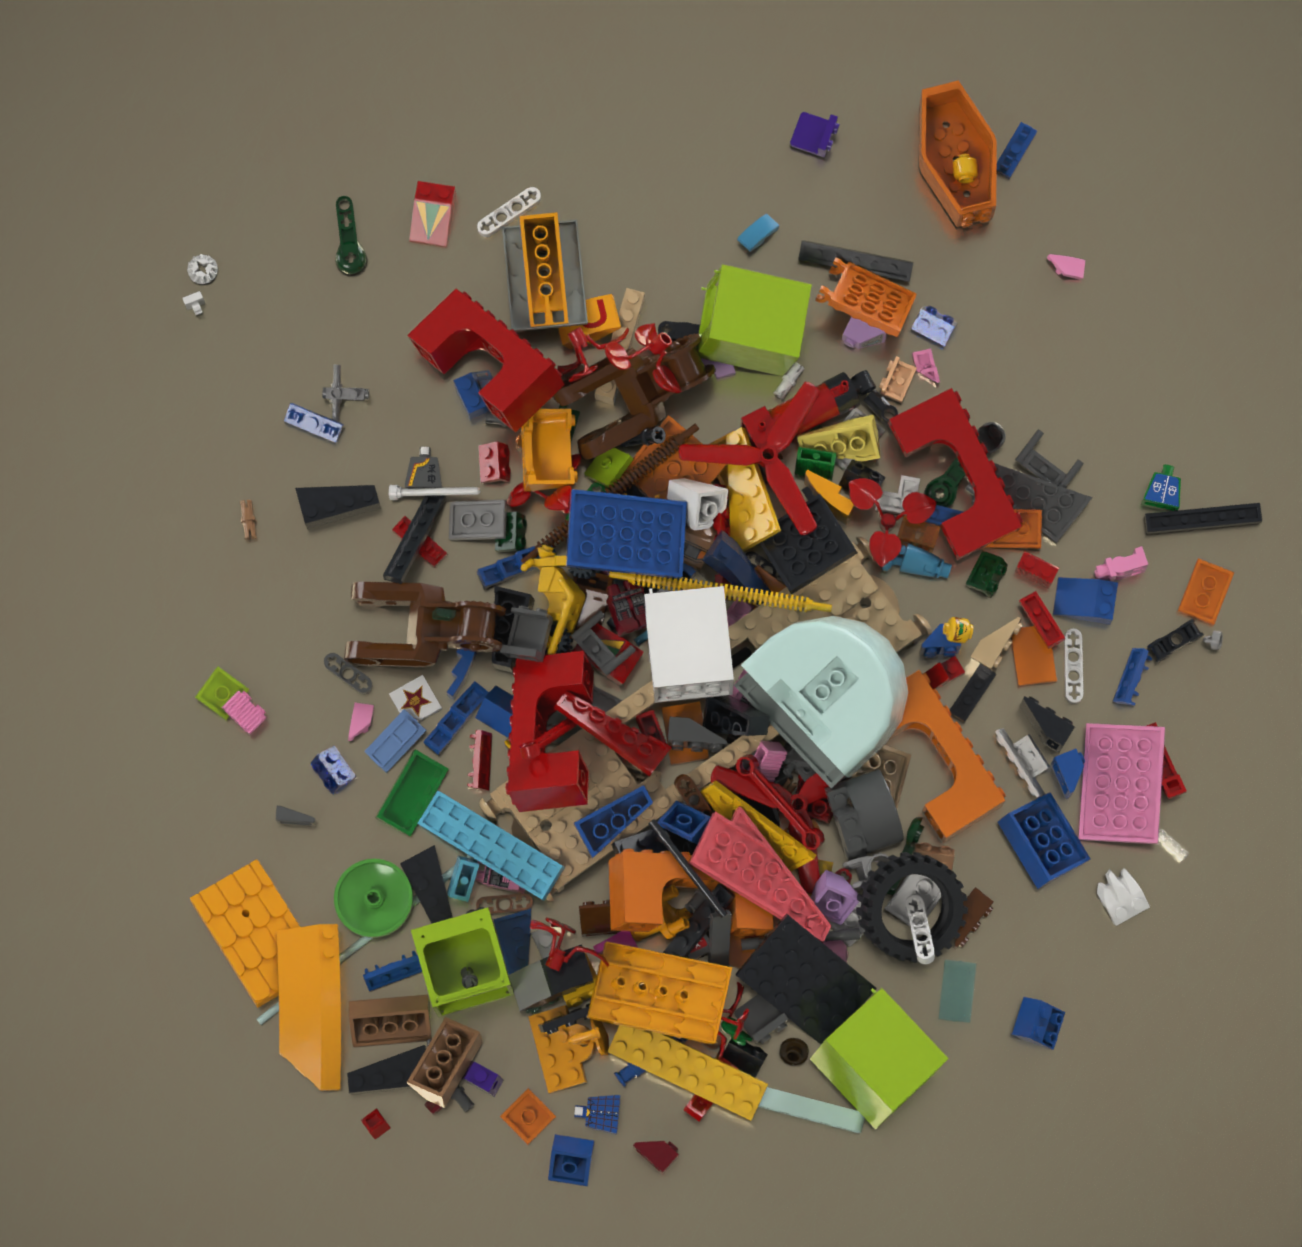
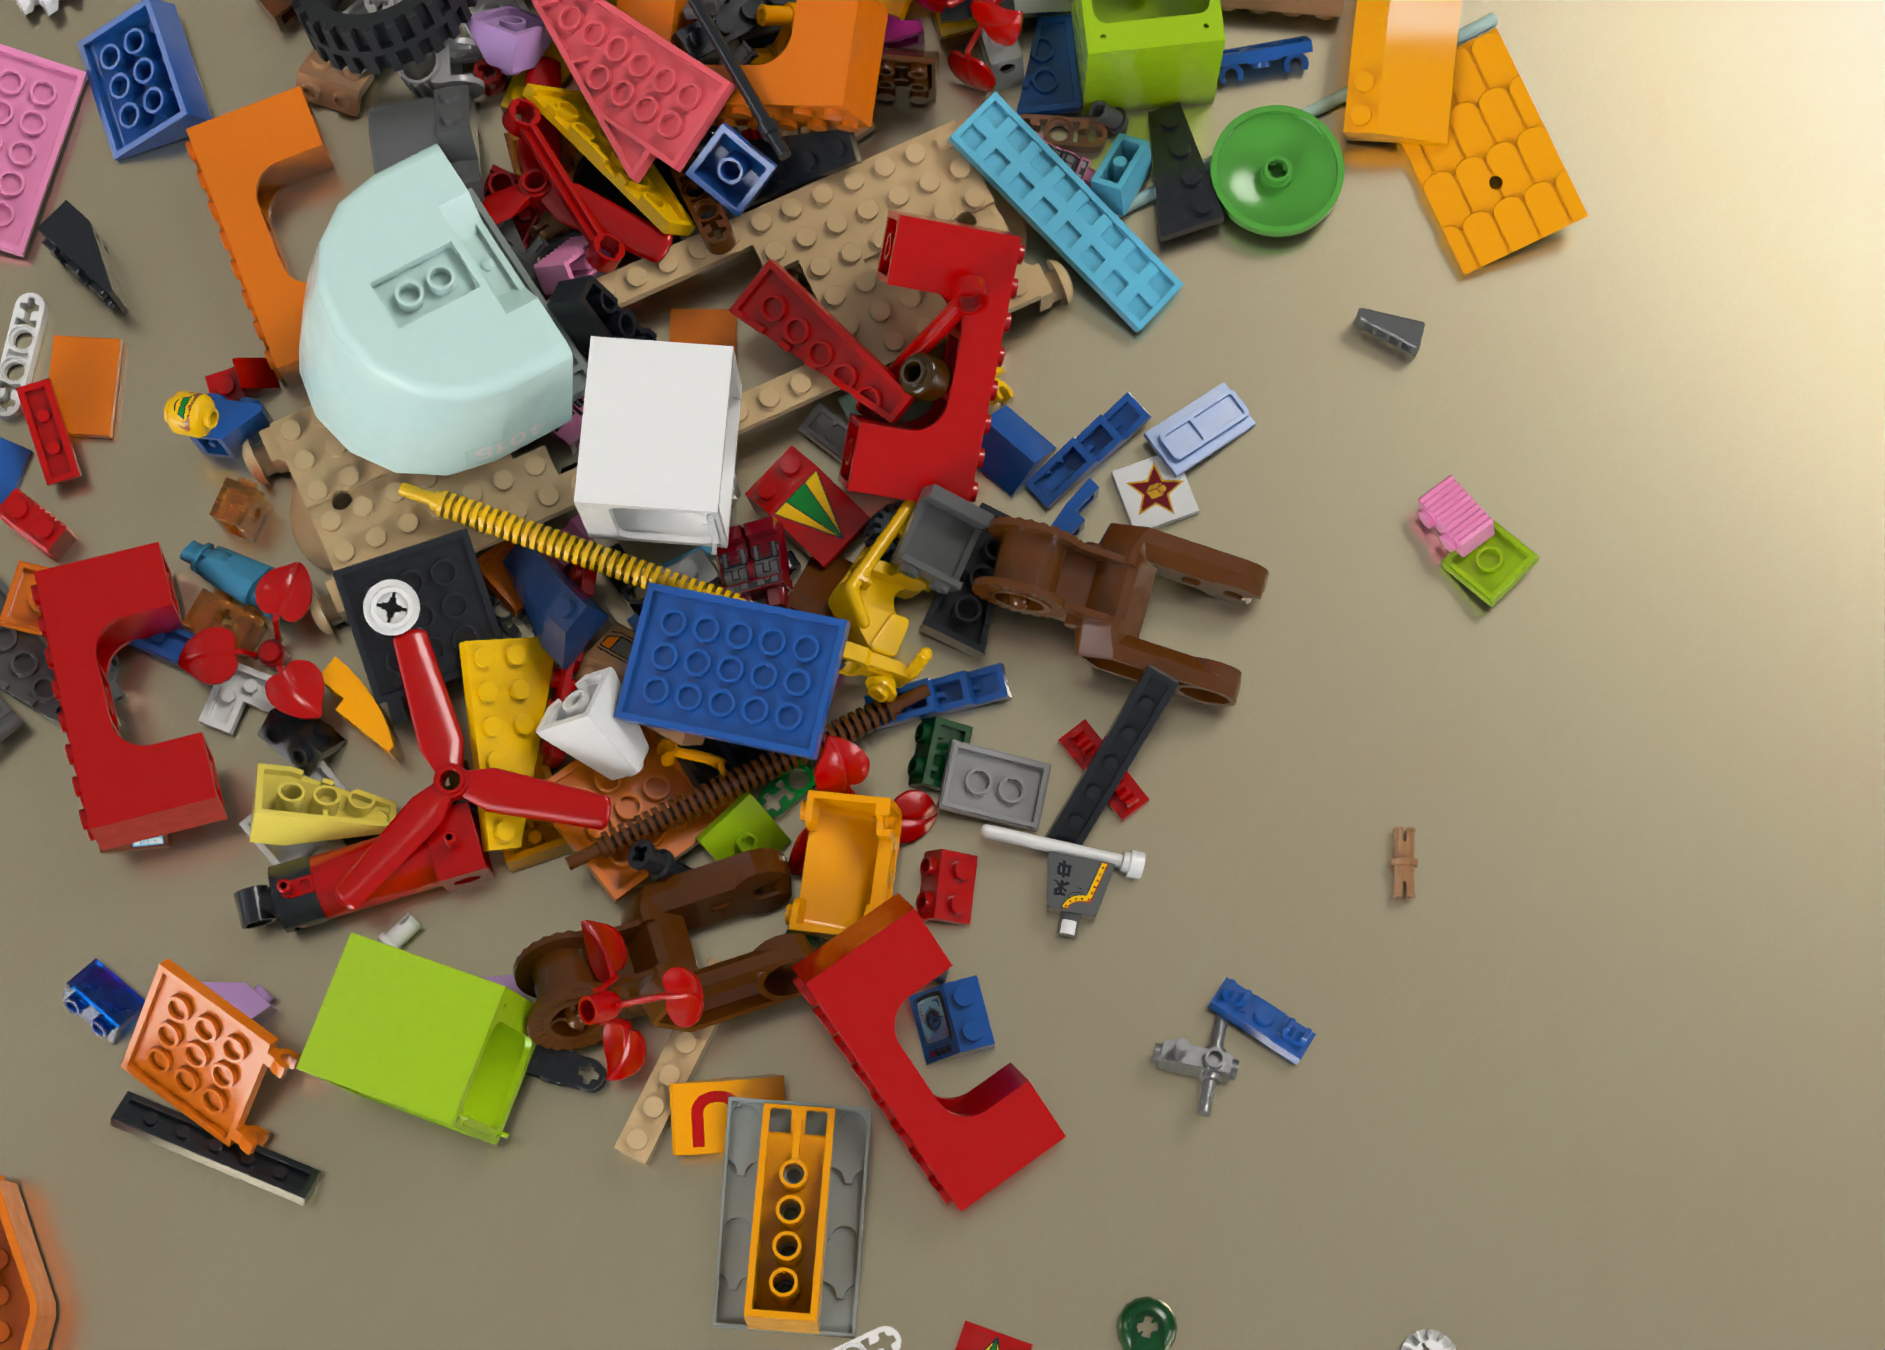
camera: 170 degrees left, 0 degrees up
white tile [183,291,205,315] -> none
black wedge [295,485,381,529] -> none
clear blue bracket [311,745,356,794] -> none
dark grey beam [324,653,373,694] -> none
bright pink slope [348,703,374,741] -> none
green slope [375,749,449,836] -> none
clear green tile [432,608,456,621] -> none
red plate [467,730,492,791] -> none
red plant [557,327,629,382] -> none
dark grey plate [571,611,636,676] -> none
blue wedge [574,785,653,858] -> none
red brick [636,710,667,744] -> none
dark grey slope [668,717,727,753] -> none
dark azure slope [737,213,780,252] -> none
green brick [794,447,837,481] -> none
black piece [863,389,899,431] -> none
light nougat bracket [879,356,917,403] -> none
dark green beam [887,817,925,897] -> none
bright pink slope [912,348,940,383] -> none
dark green beam [924,440,982,508] -> none
black plate [950,663,996,723] -> none
dark green bracket [966,550,1008,598] -> none
tan slope [971,617,1022,670] -> none
dark grey hair [977,422,1006,454] -> none
white bracket [995,728,1050,798] -> none
blue slope [1051,749,1085,799] -> none
none -> clear orange brick [209,477,271,543]
none -> white gear [363,579,420,636]
none -> dark brown head [899,352,951,401]

